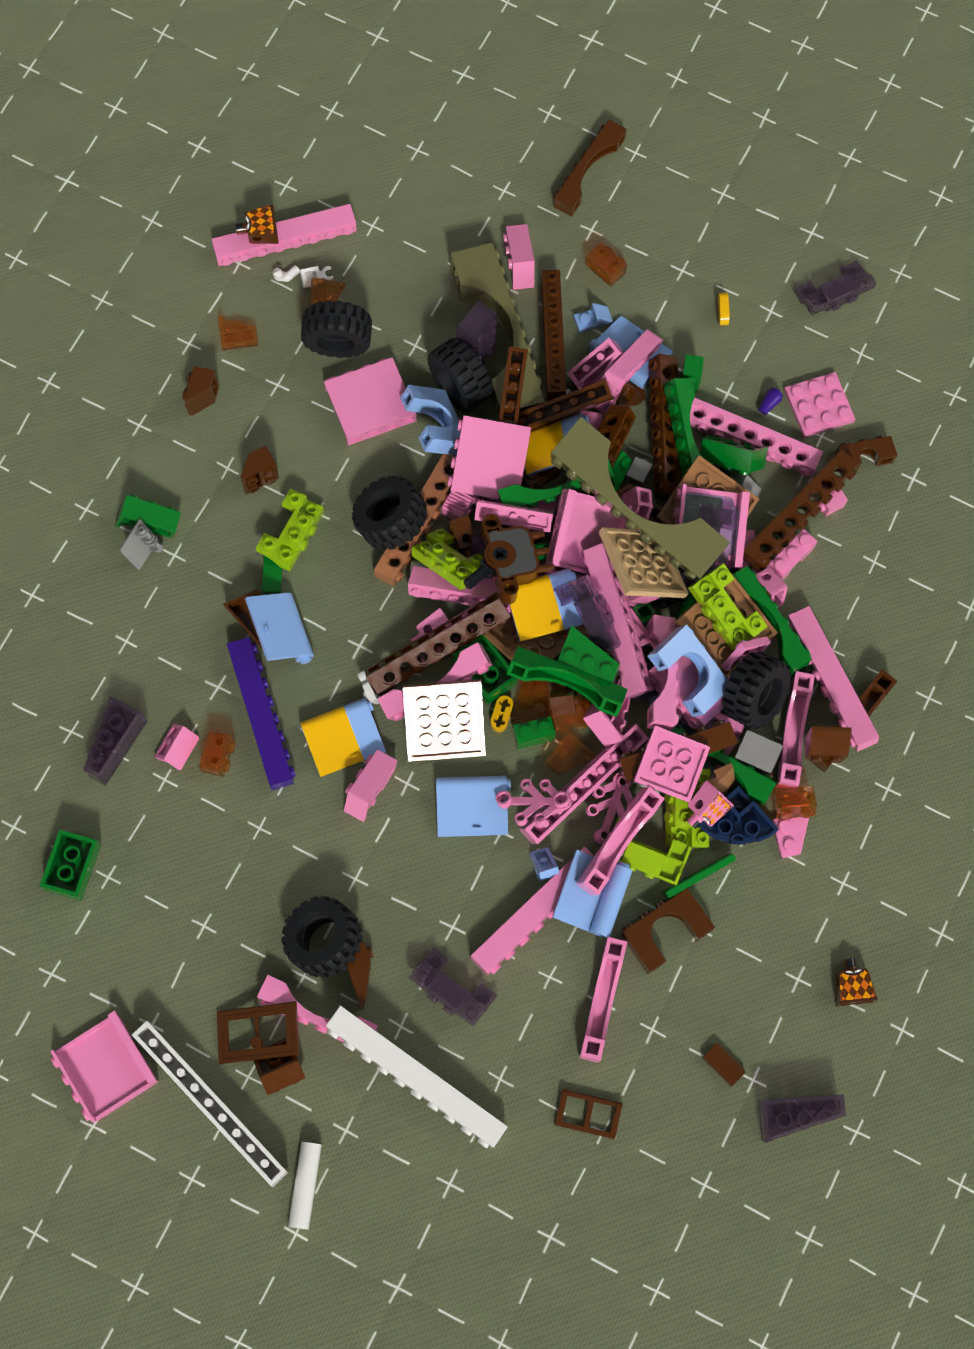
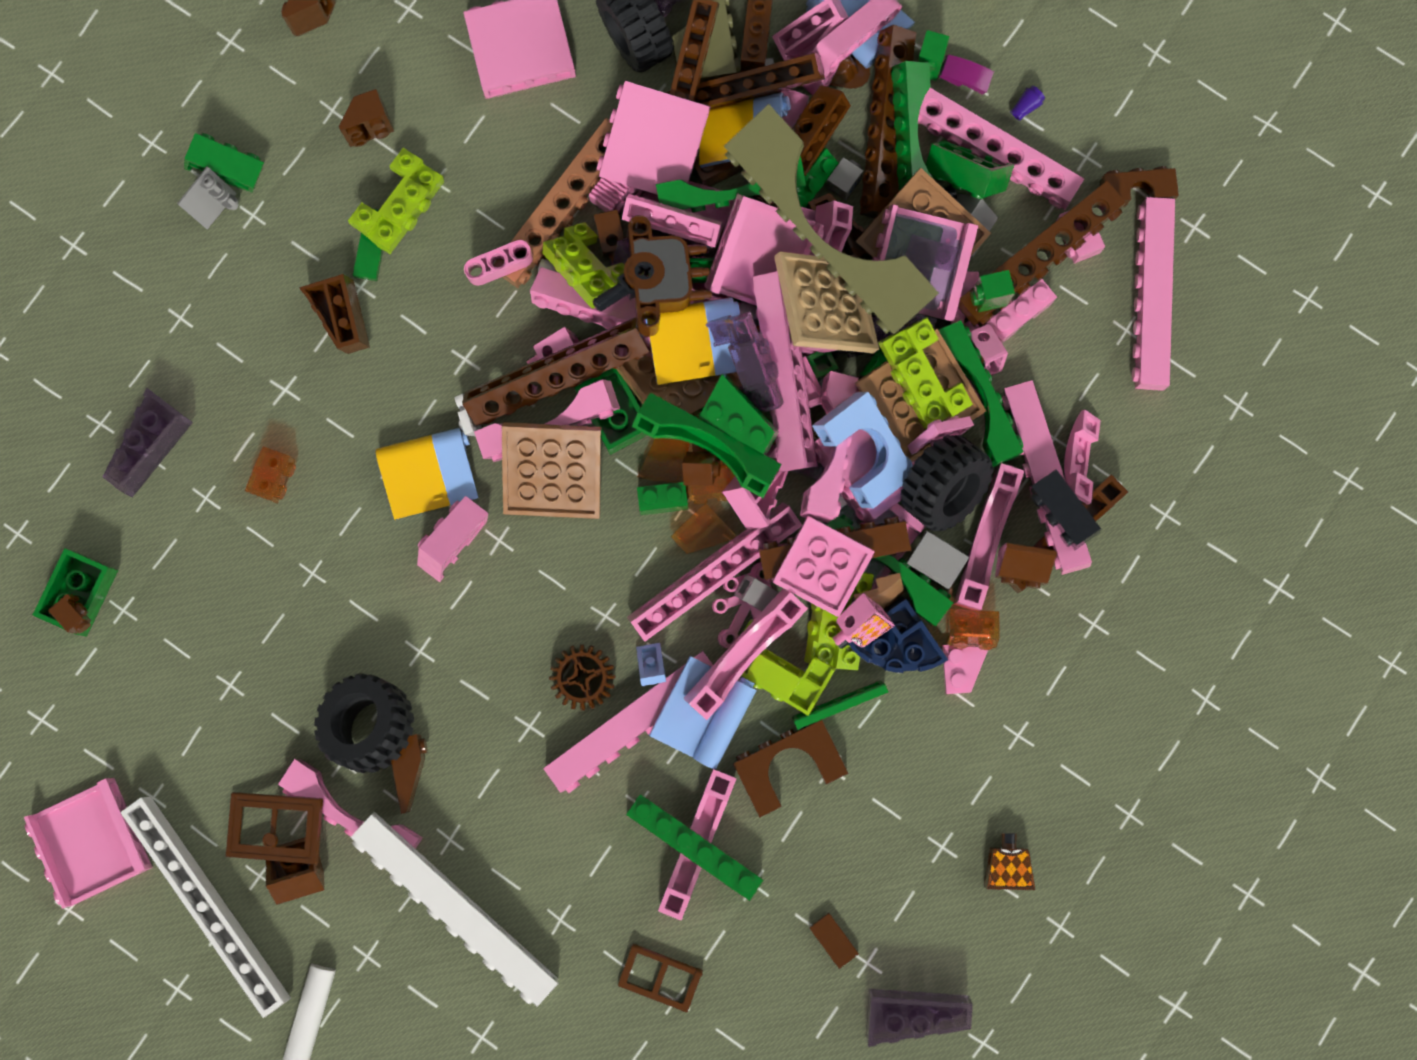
camera: 15 degrees right, 10 degrees up
bright pink panel [154,724,199,770] -> none
dark purple brick [227,637,296,791] -> none
light blue door [245,593,314,664] -> none
black tyre [352,476,427,550] -> none
light blue arch [400,385,461,456] -> none
clear purple bracket [409,947,498,1027] -> none
light blue door [436,775,511,837] -> none
yellow beam [491,696,513,732] -> none
bright pink plant [495,779,572,826] -> none
bright pink plate [784,372,856,438] -> none
none -> reddish brown brick [48,594,91,634]
none -> bright pink beam [464,240,533,286]
none -> reddish brown gear [549,644,616,711]
none -> green arch [626,794,764,901]
none -> light grey brick [734,574,778,611]
none -> magenta slope [939,54,994,95]
none -> green brick [970,270,1015,312]
none -> black brick [1030,470,1101,550]
none -> bright pink slope [1064,409,1101,504]
none -> bright pink brick [1132,197,1175,390]

